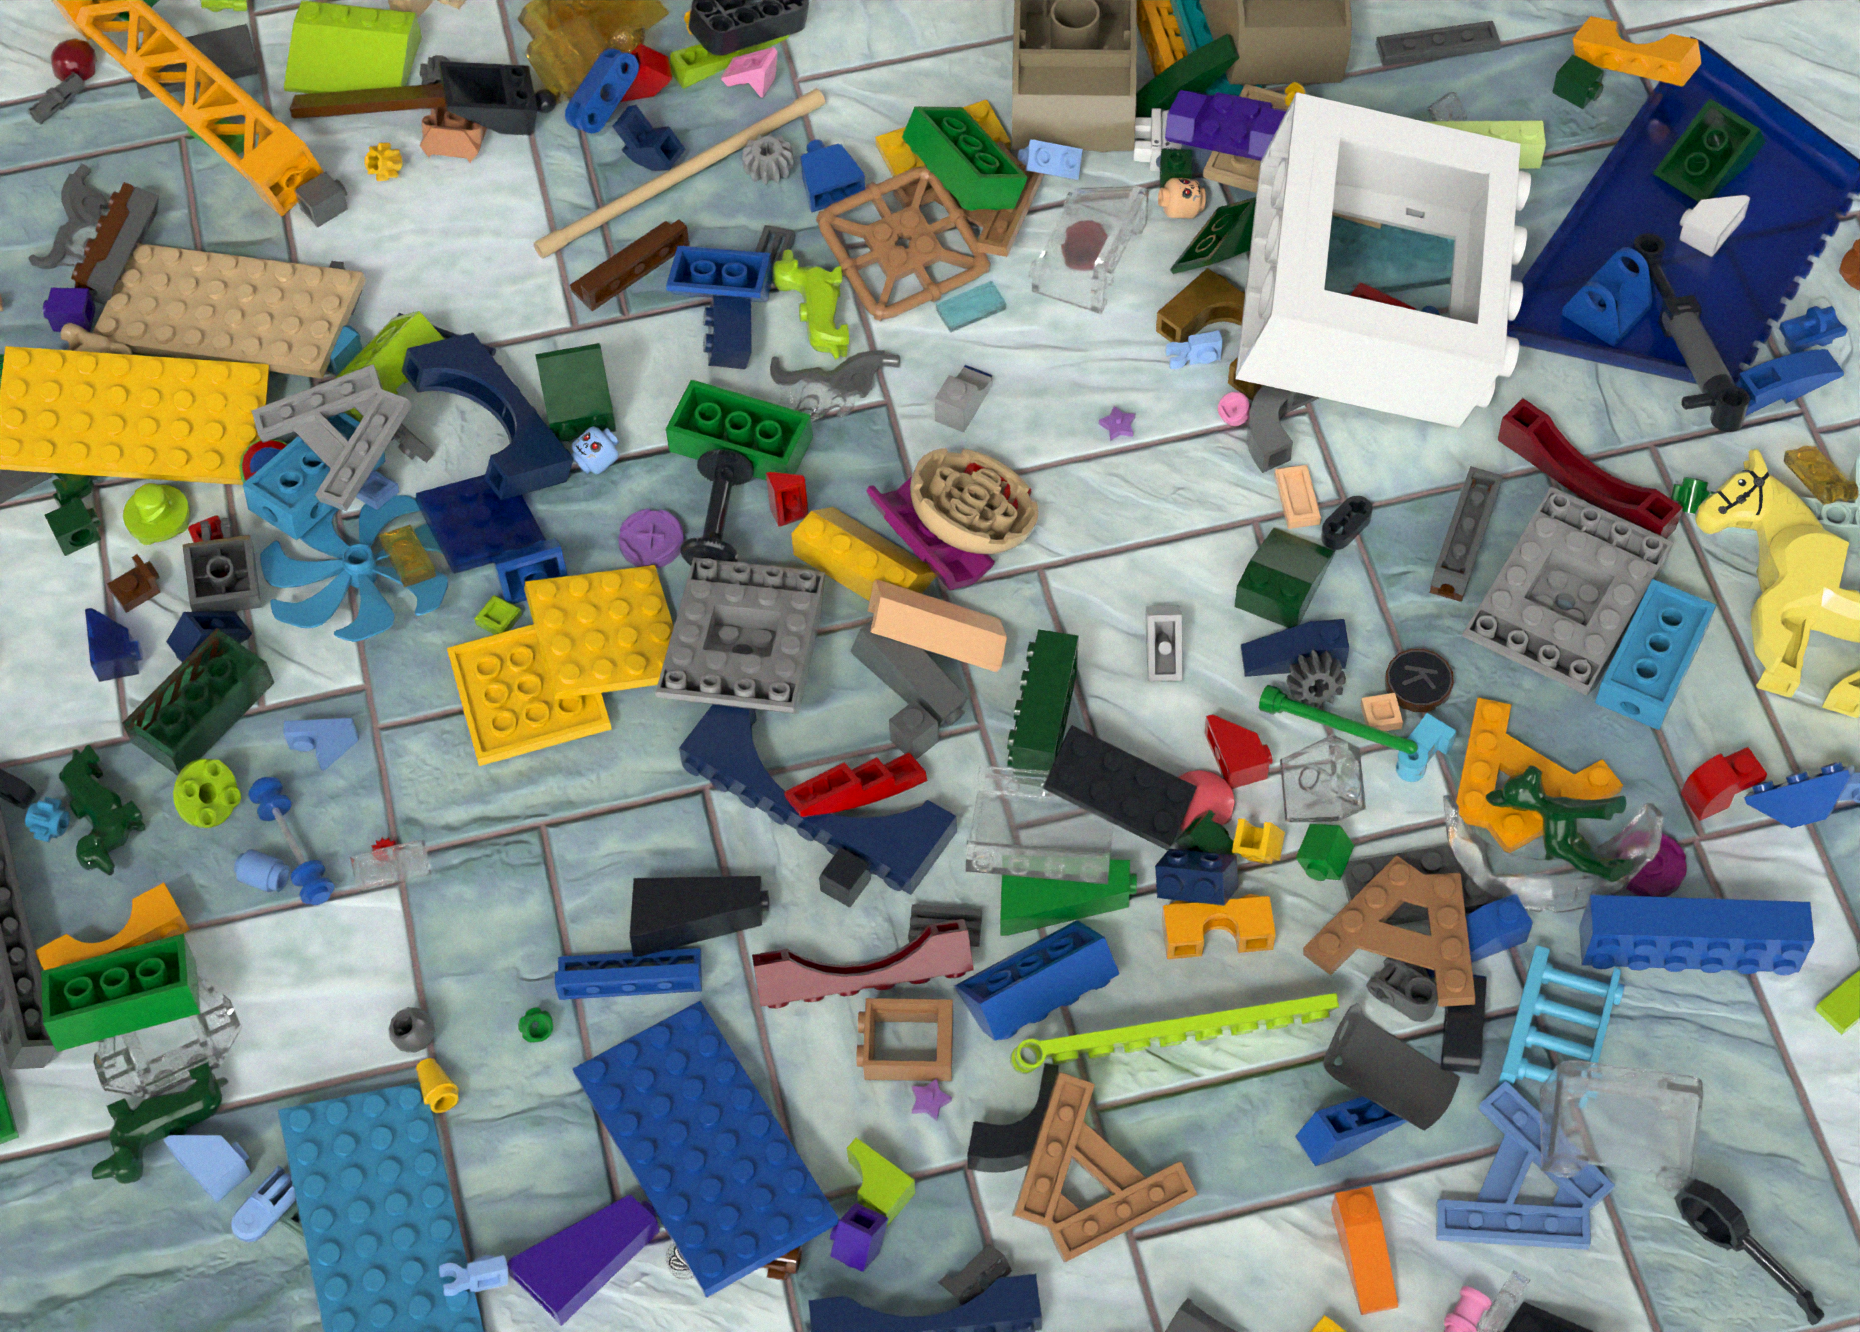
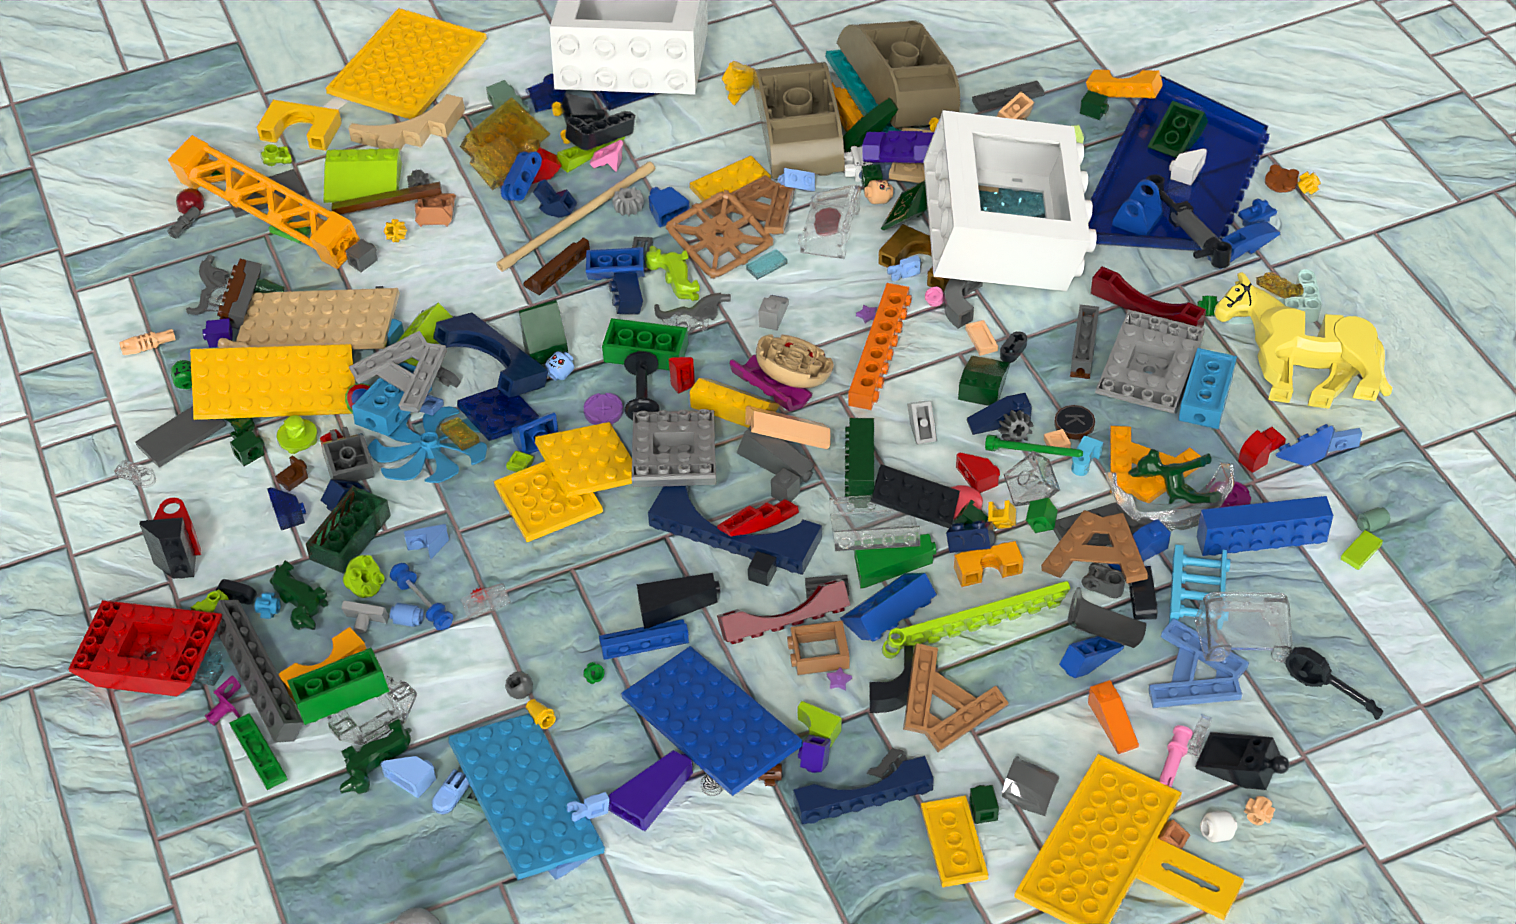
camera: 10 degrees left, 10 degrees down
black slope [439,61,557,135] -> none
green brick [902,106,1028,211] -> none
none -> clear green cone [255,278,285,294]
none -> light grey tile [341,600,389,633]
none -> orange brick [848,283,912,410]
none -> light nougat brick [997,92,1034,120]

